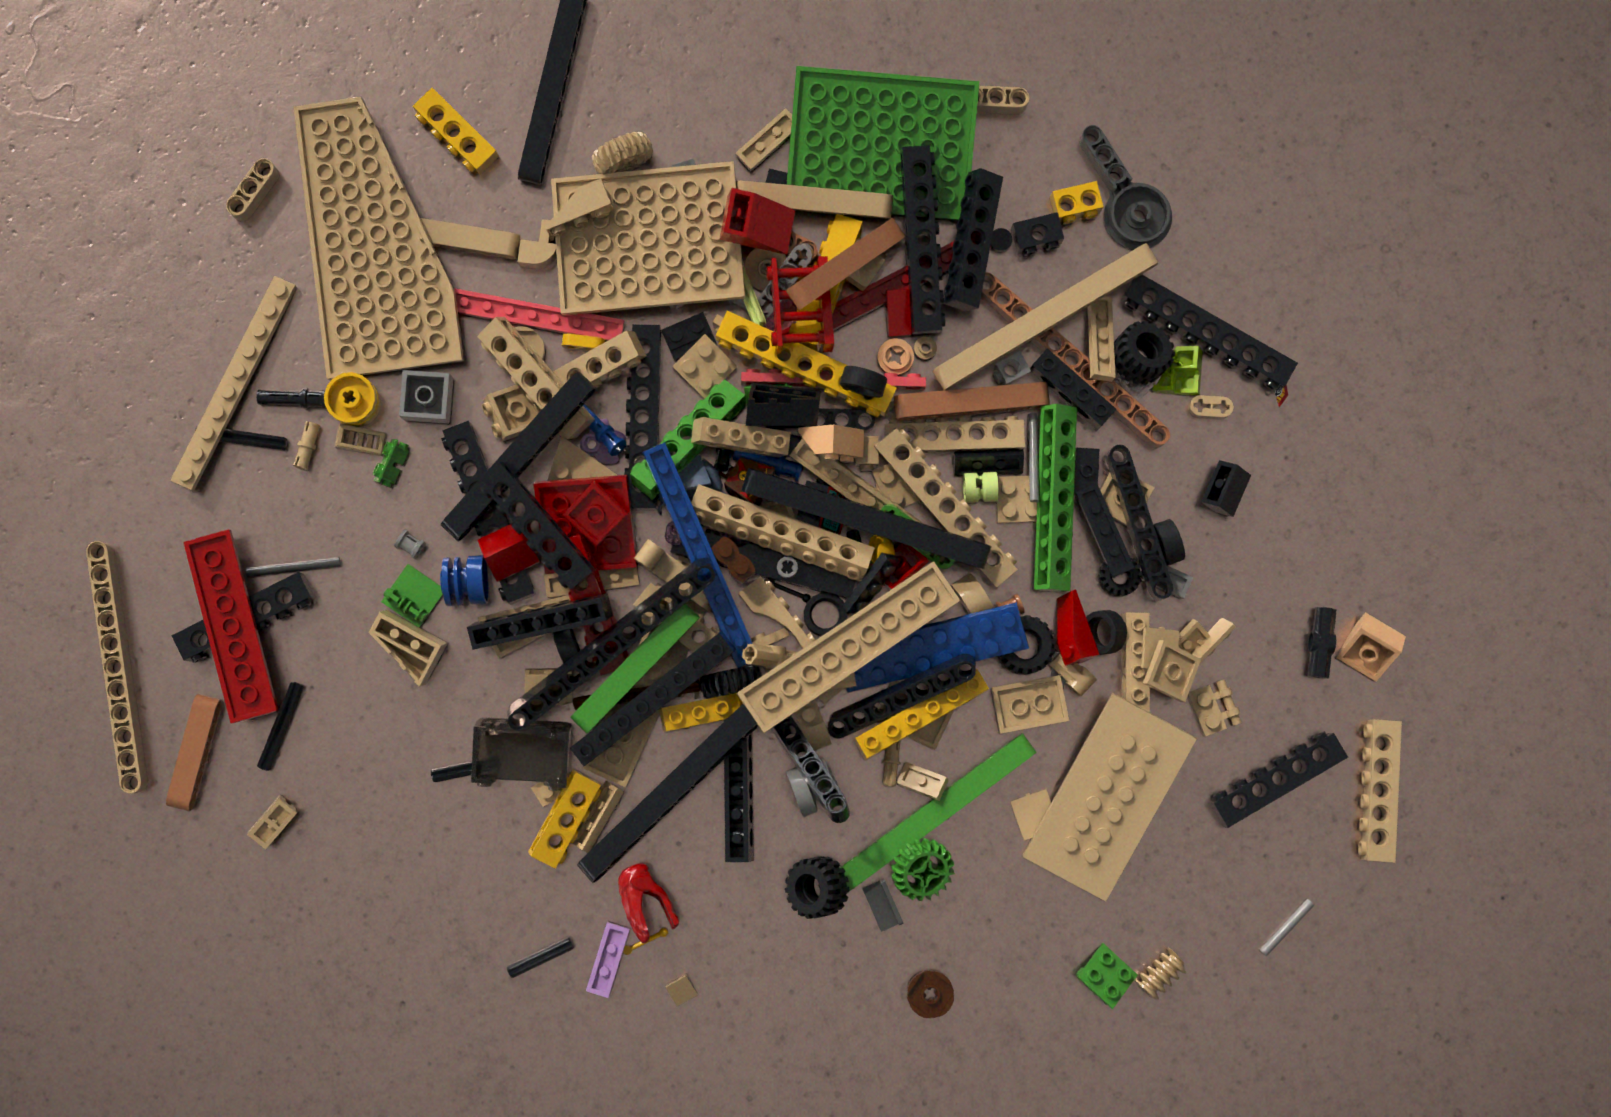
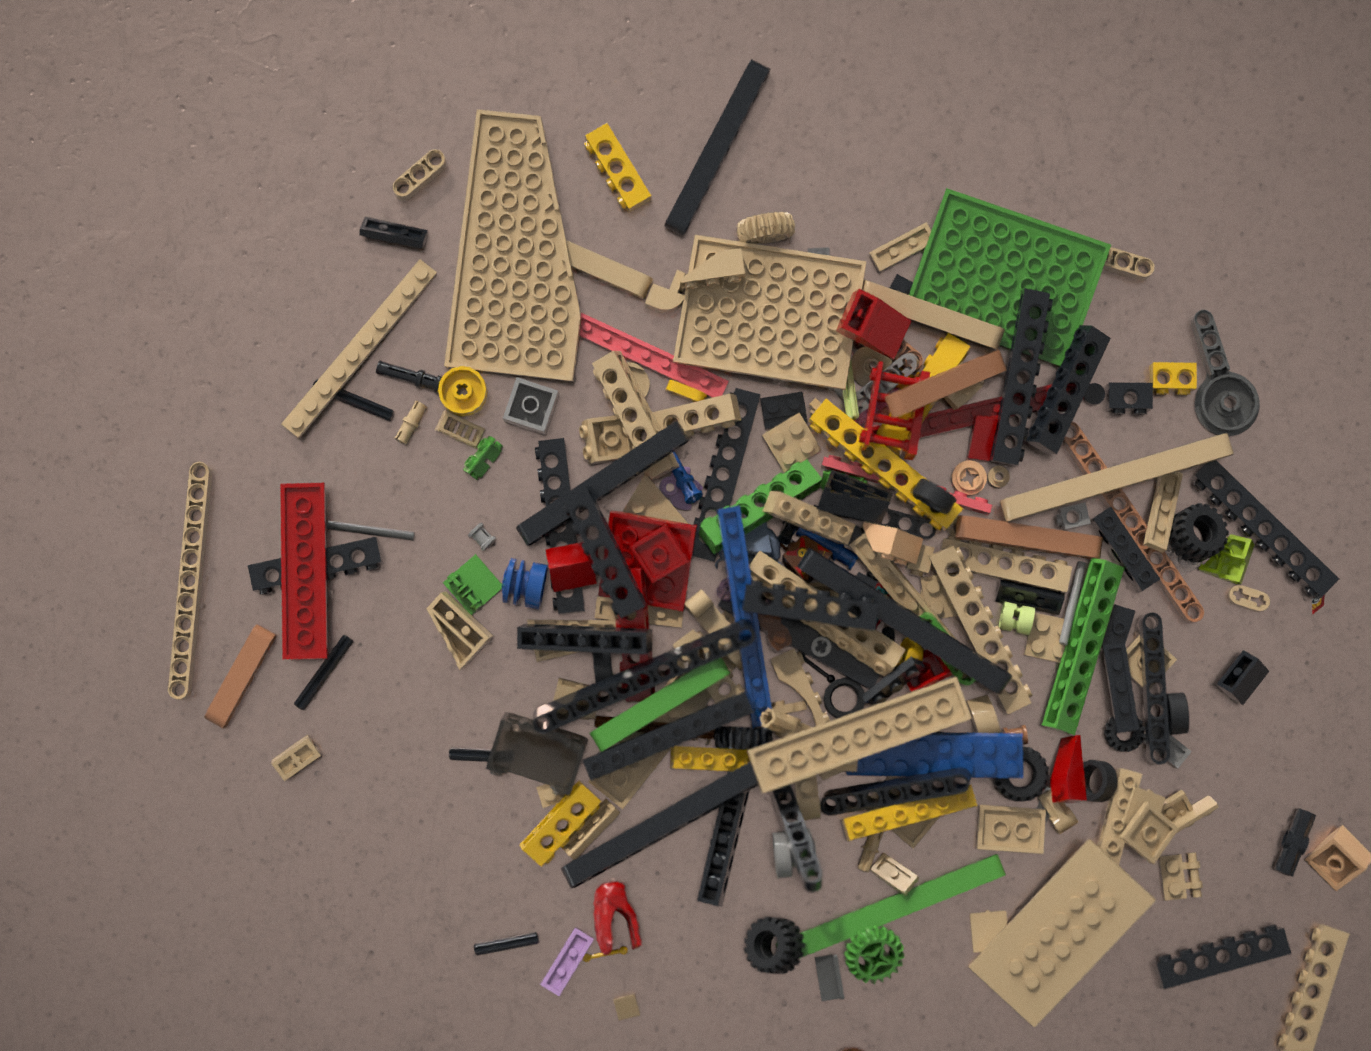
camera: 20 degrees right, 0 degrees up
none -> black plate [359,217,428,249]
none -> black brick [742,580,879,631]

